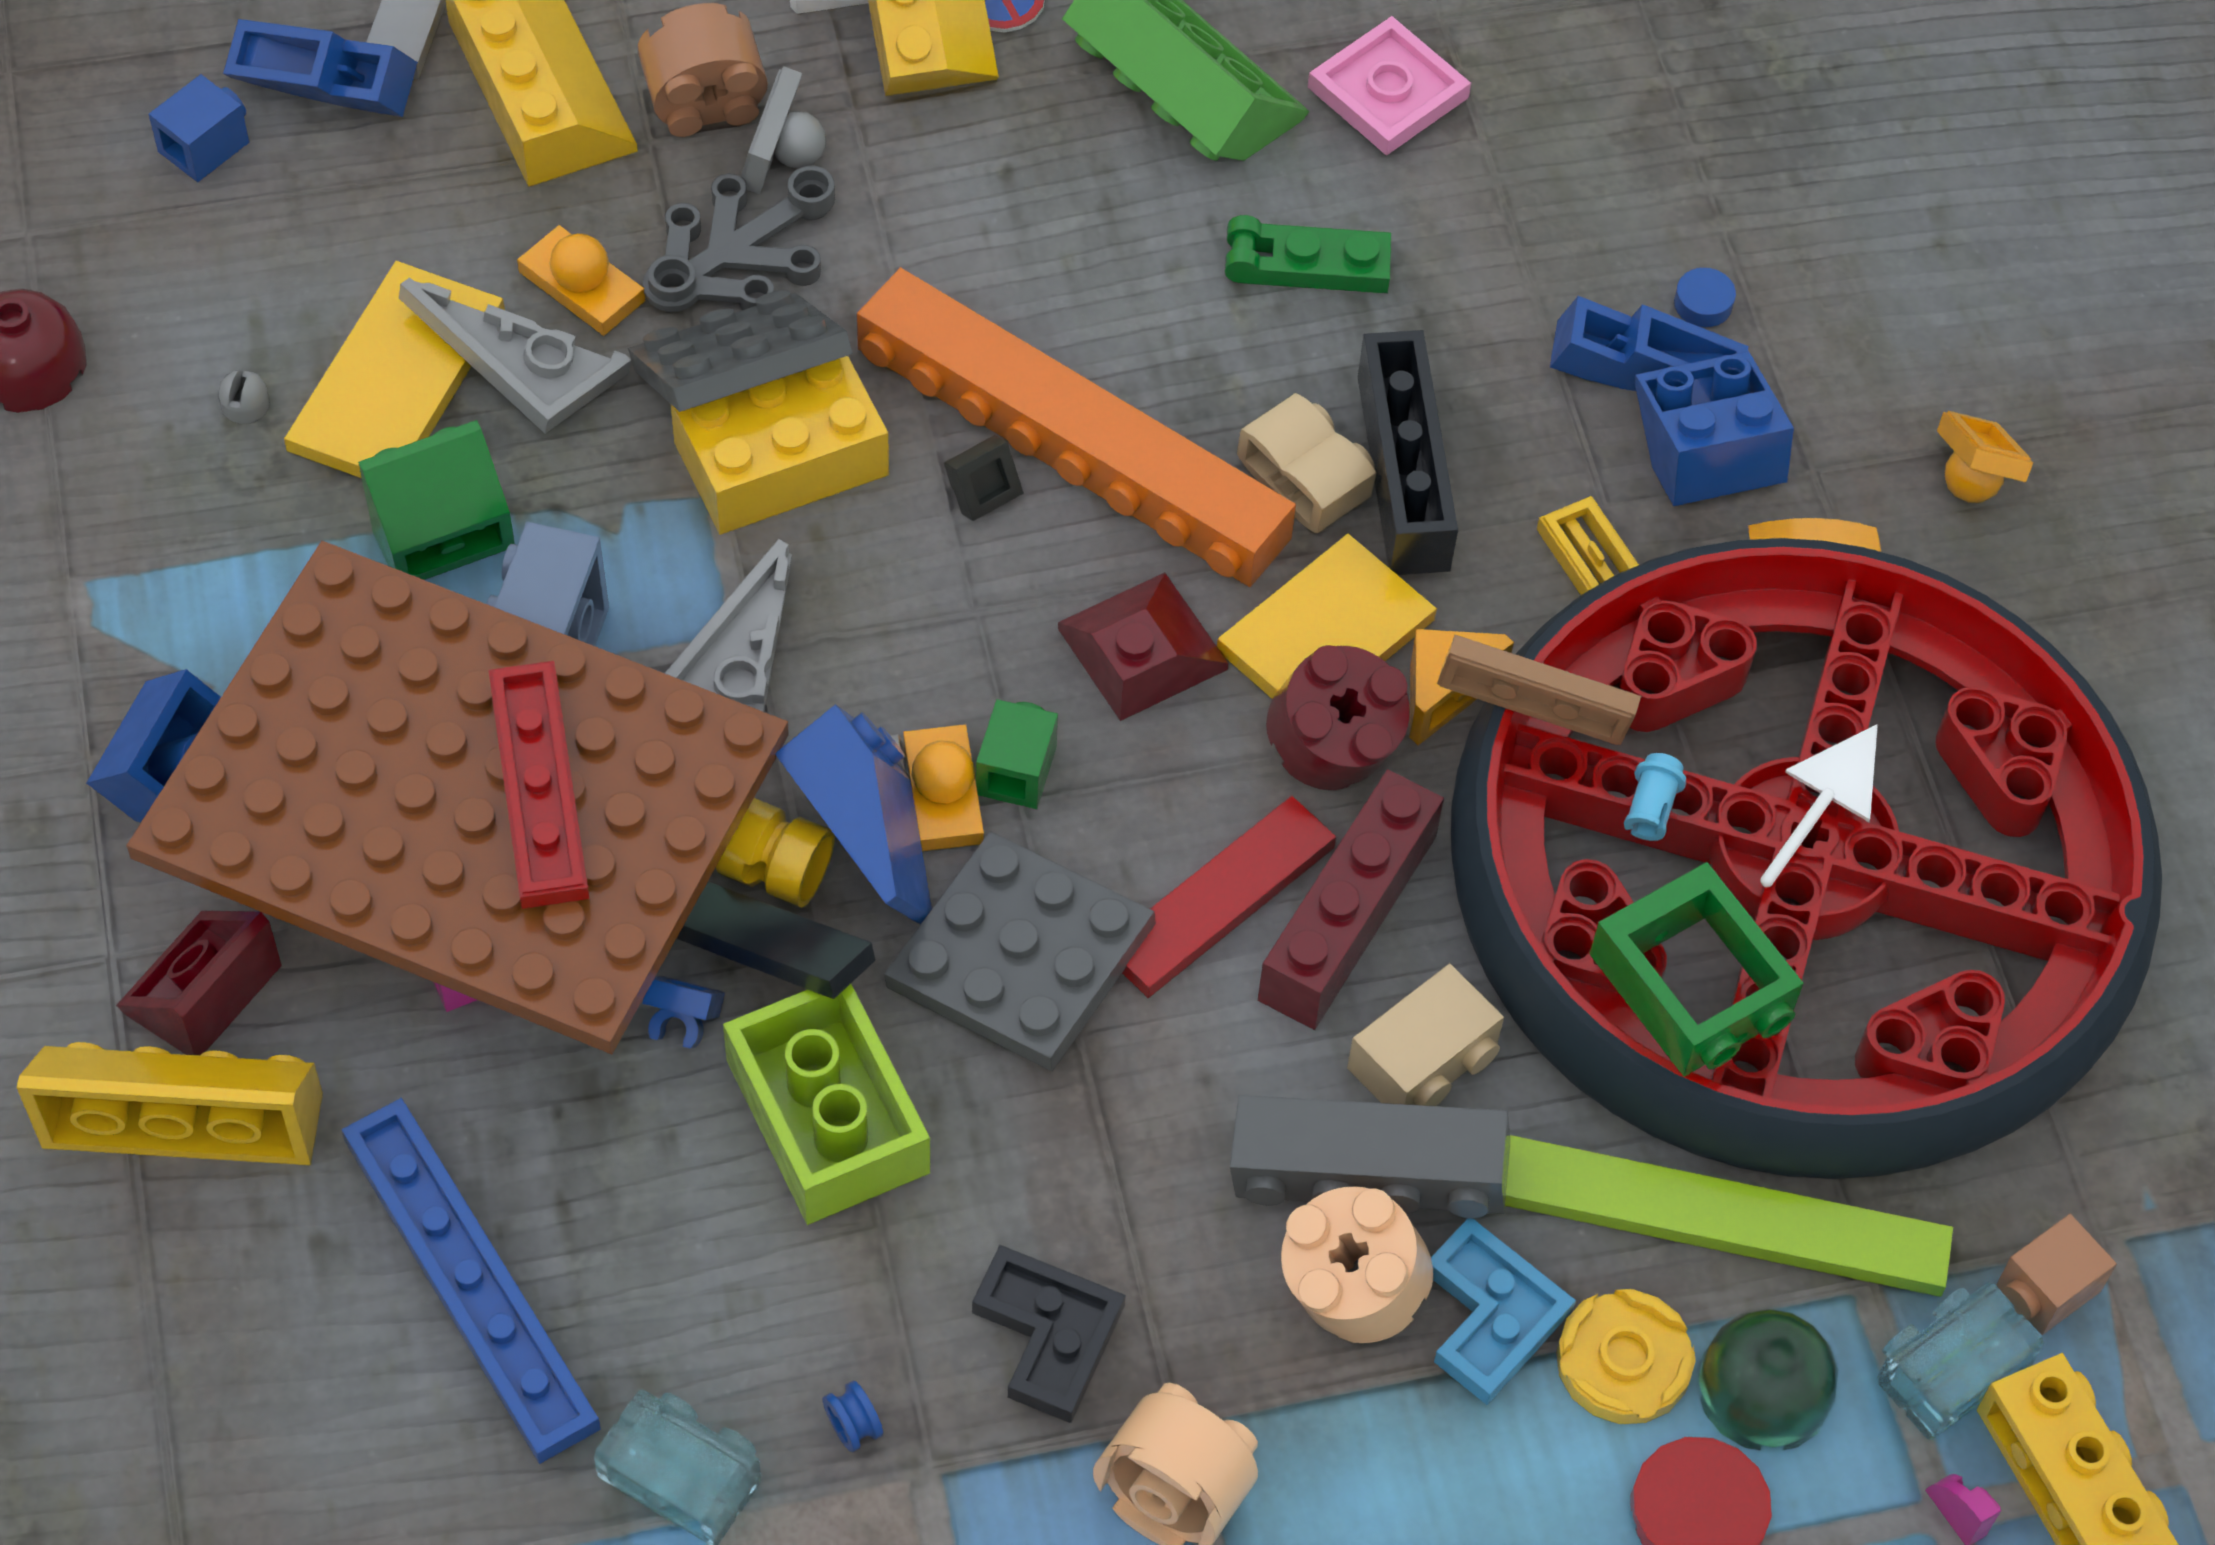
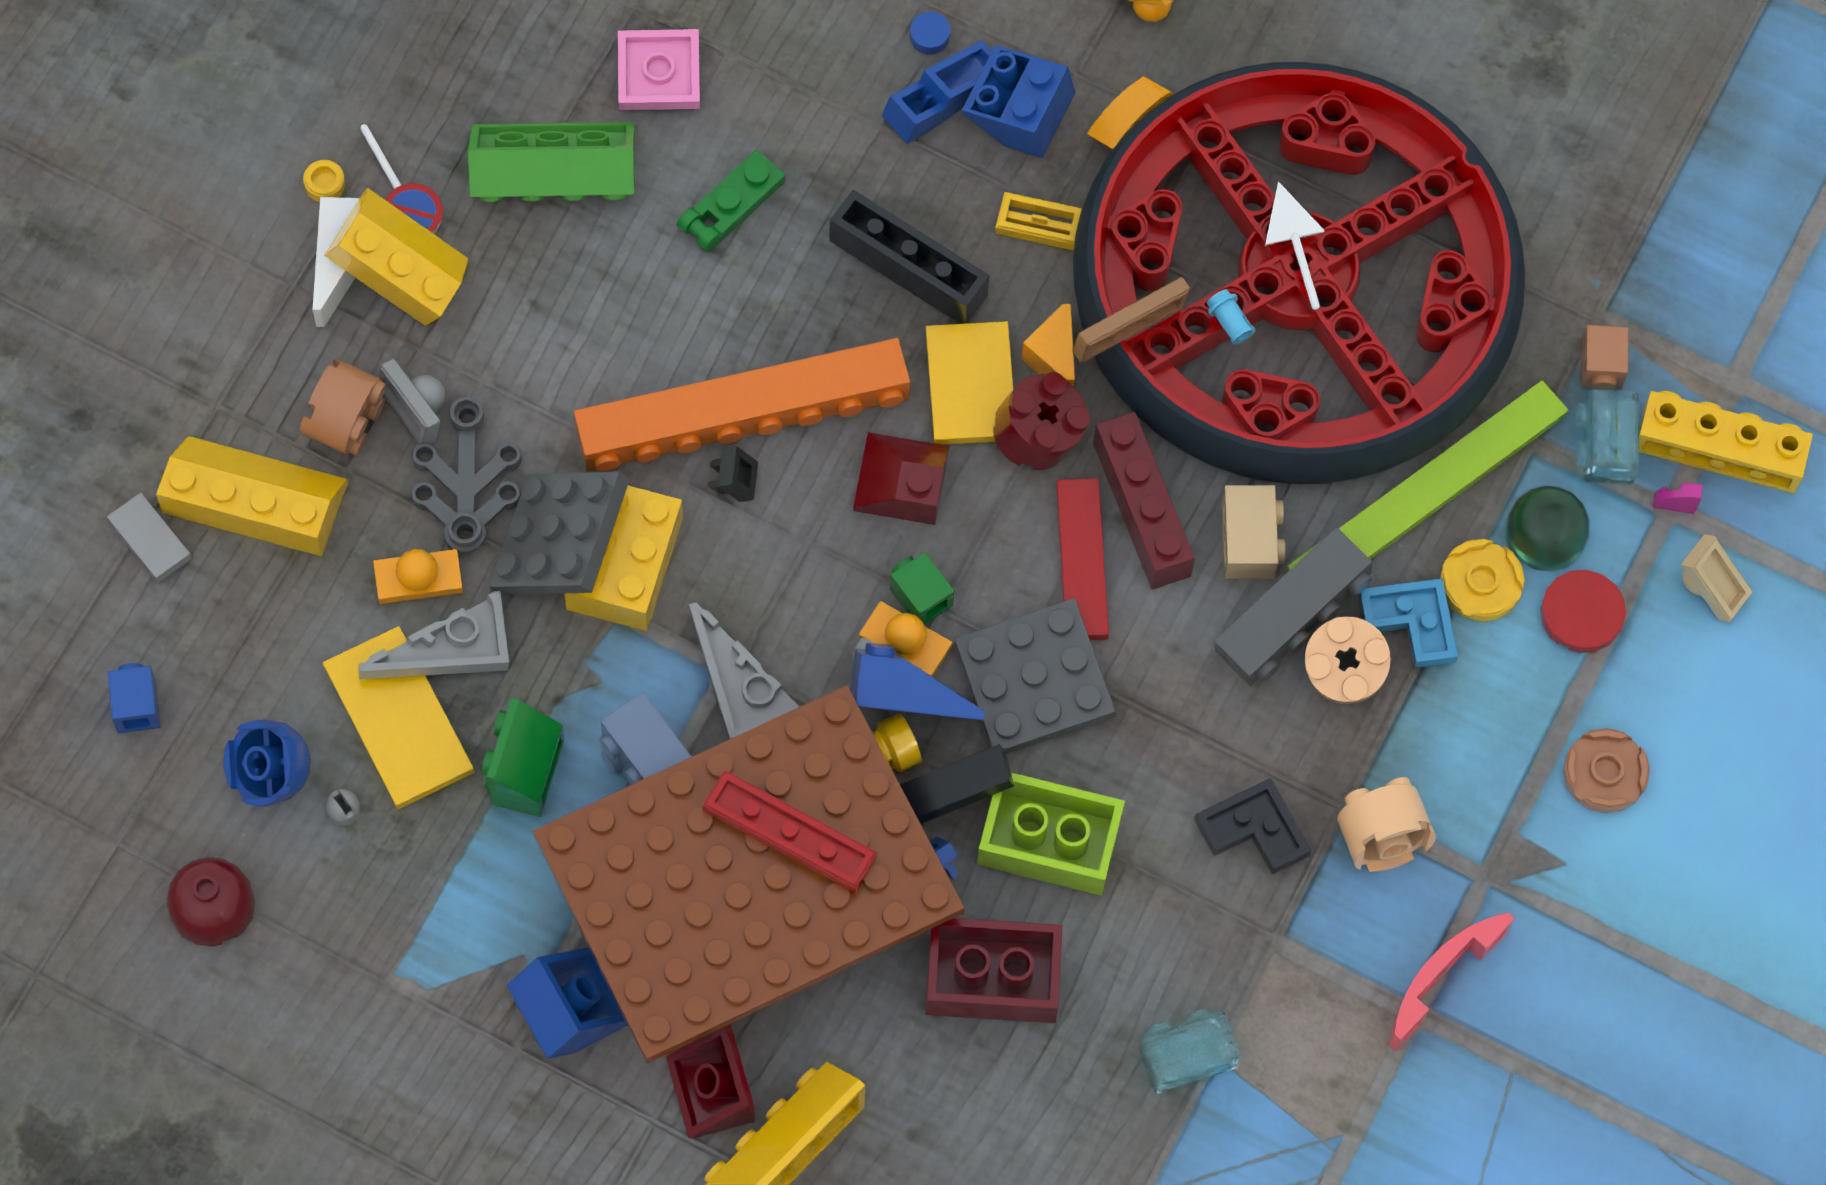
camera: 50 degrees left, 10 degrees up
blue slope [223,19,418,117] -> none
blue plate [341,1097,601,1464] -> none
blue bush [822,1380,884,1453] -> none
tan brick [1237,393,1376,533] -> none
green window [1590,862,1804,1077] -> none
none -> blue cylinder [223,719,311,807]
none -> dark red brick [925,918,1063,1023]

